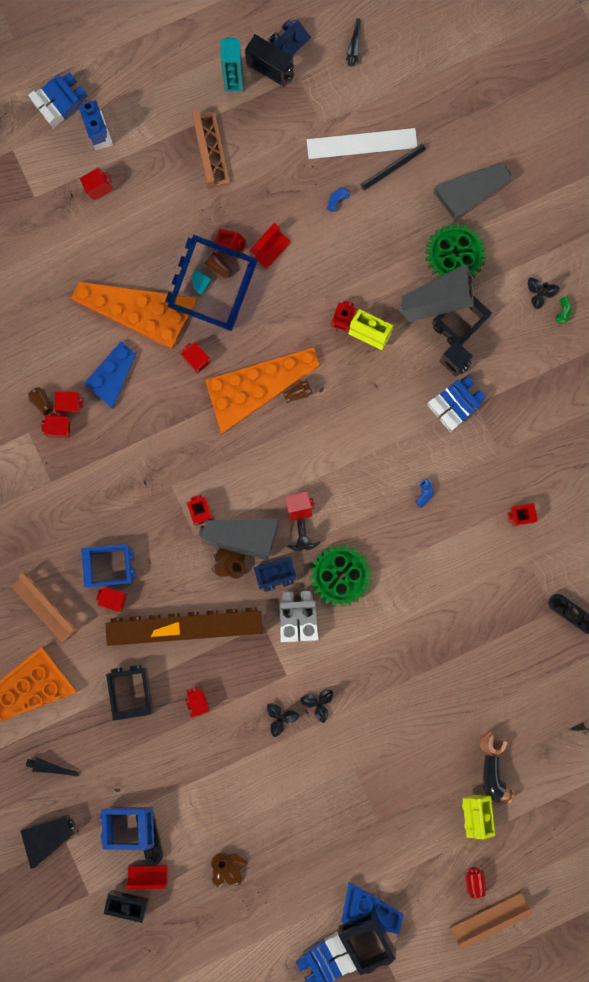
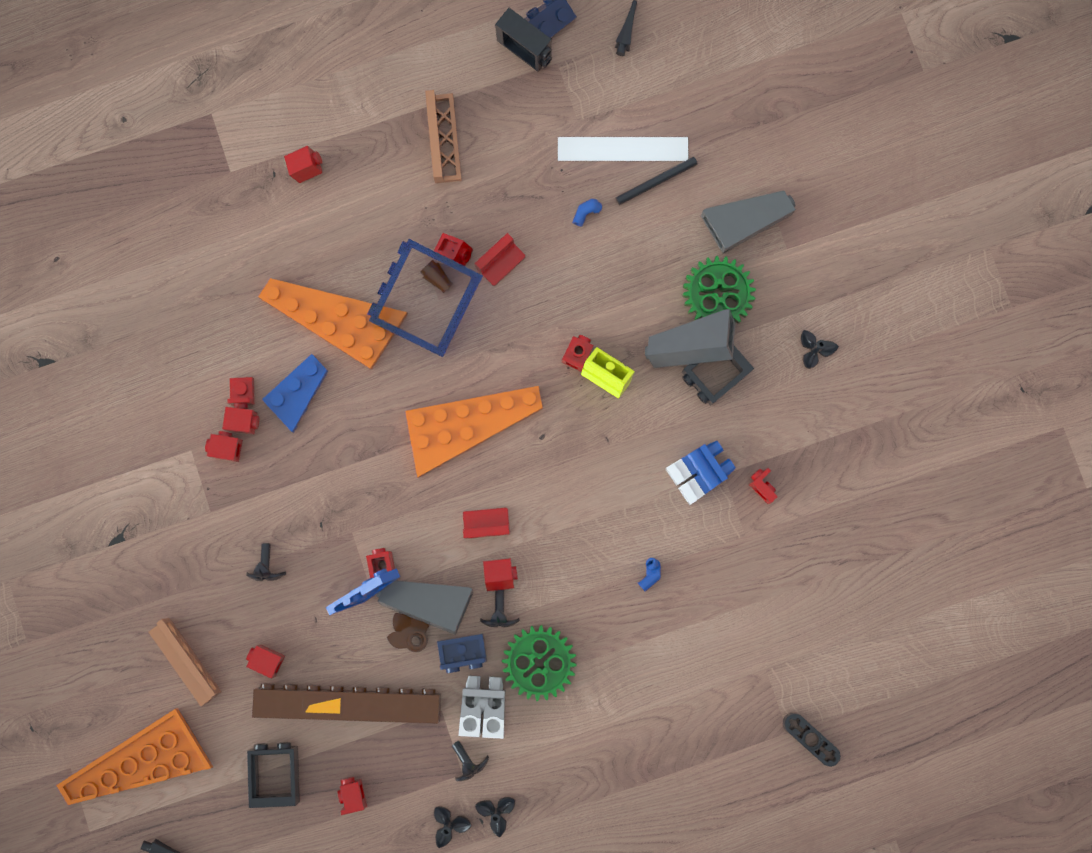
camera: 10 degrees right, 0 degrees up
blue hips [28,72,87,129] -> none
reddish brown cone [28,387,53,416] -> none
blue hips [78,100,113,151] -> none
blue window [81,544,136,588] -> none
red brick [181,342,211,374] -> none
teal tile [192,270,211,296] -> none
teal brick [220,37,243,92] -> none
reddish brown cone [283,380,313,403] -> none
black brick [439,340,473,377] -> none
red brick [507,503,538,527] -> none
green arm [555,296,573,324] -> none
none -> red bracket [227,377,255,409]
none -> black plant [246,543,286,581]
none -> blue wing [326,568,400,615]
none -> black plant [452,741,489,781]
none -> red panel [463,508,510,539]
none -> red bracket [749,468,778,504]

